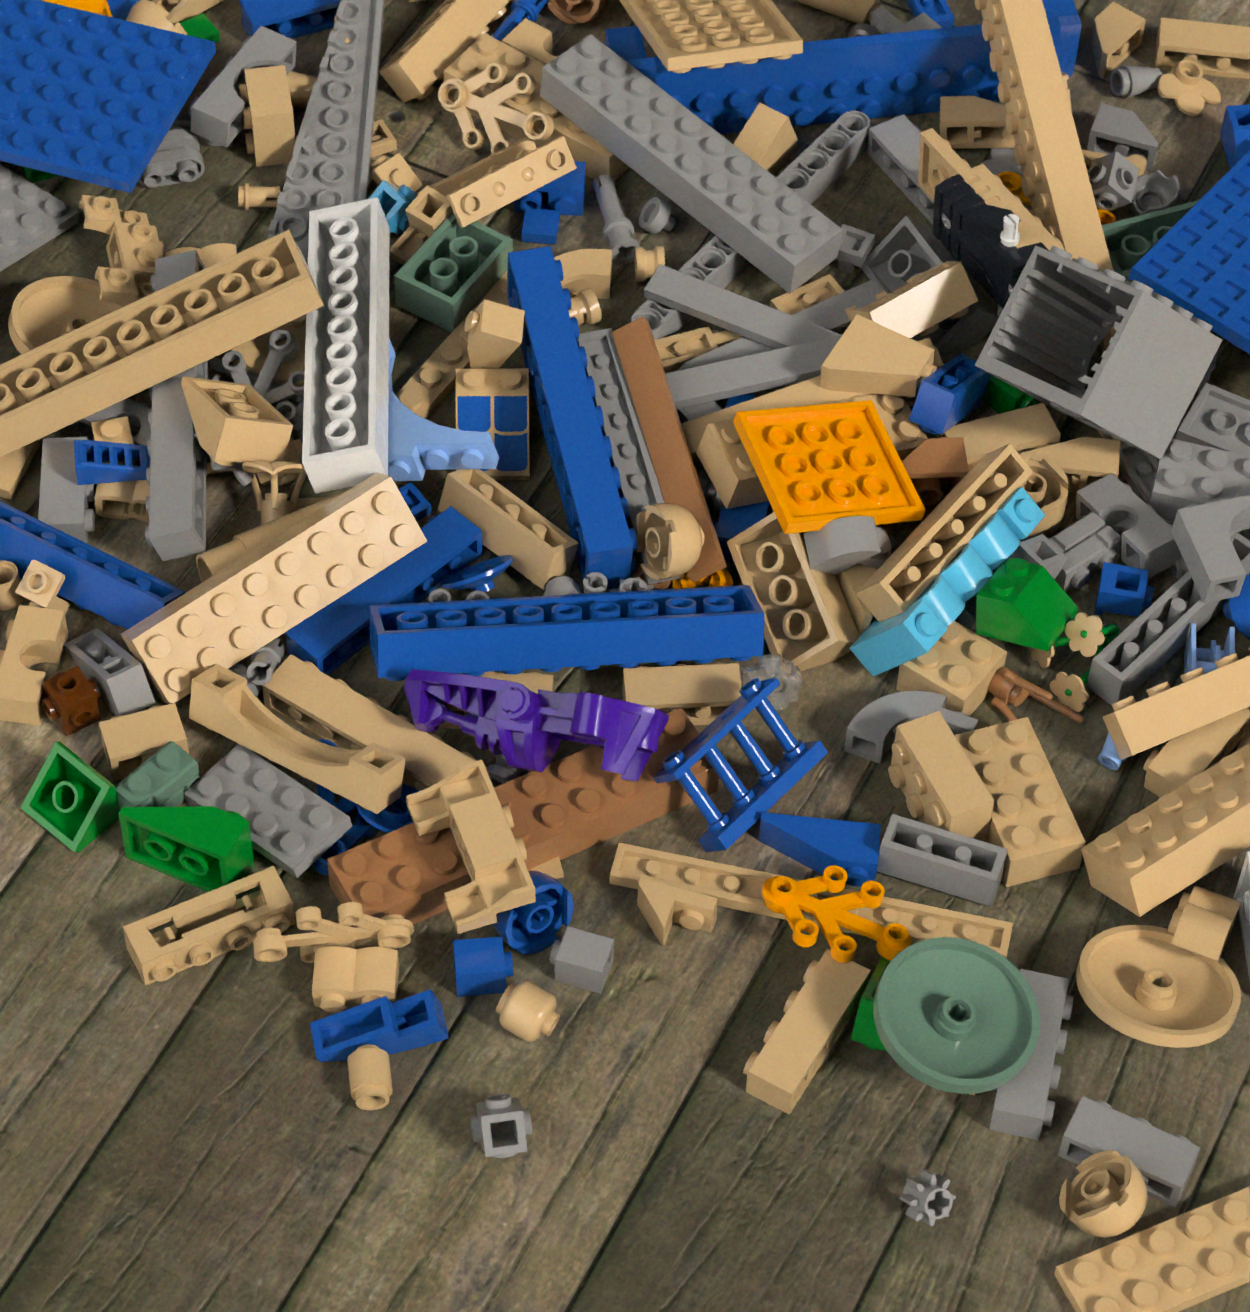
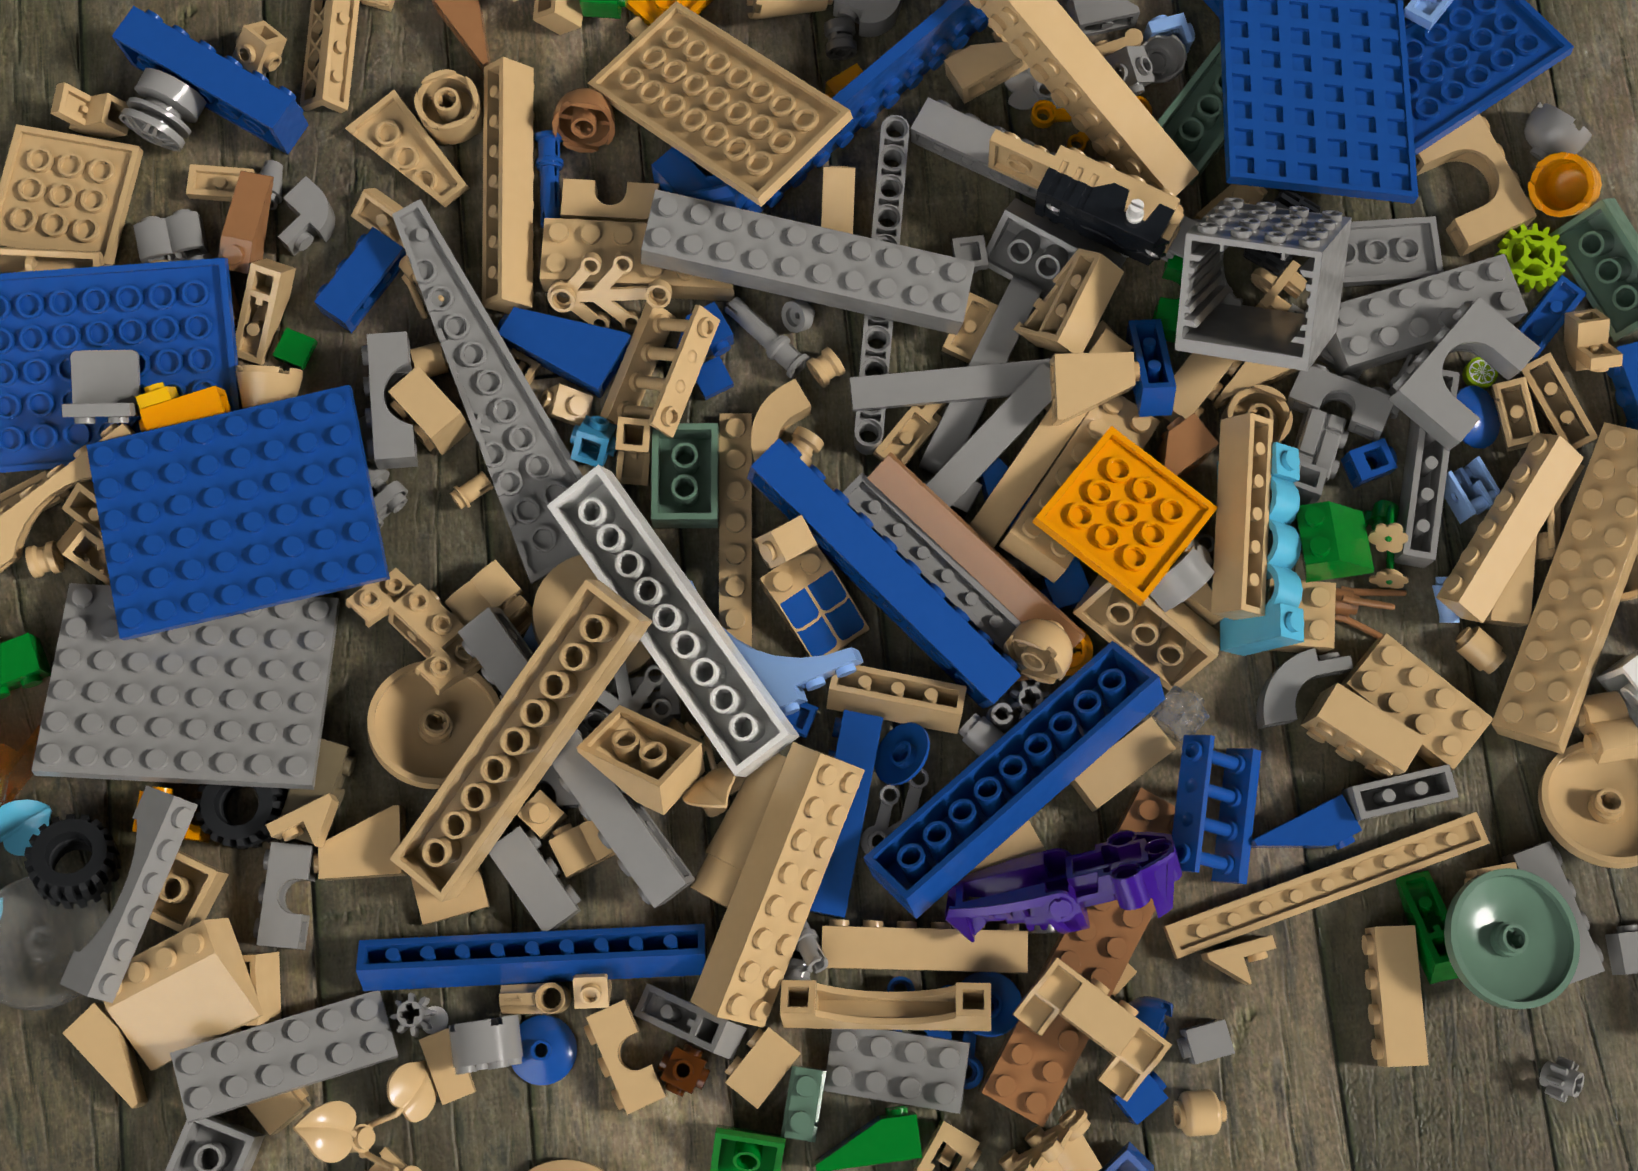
camera: 35 degrees left, 25 degrees up
blue slope [74,440,151,485] -> none
light orange plant [762,865,911,963] -> none
none -> blue slope [497,307,631,399]
none -> light blue bracket [1143,12,1195,53]
none -> tan brick [1455,626,1507,674]

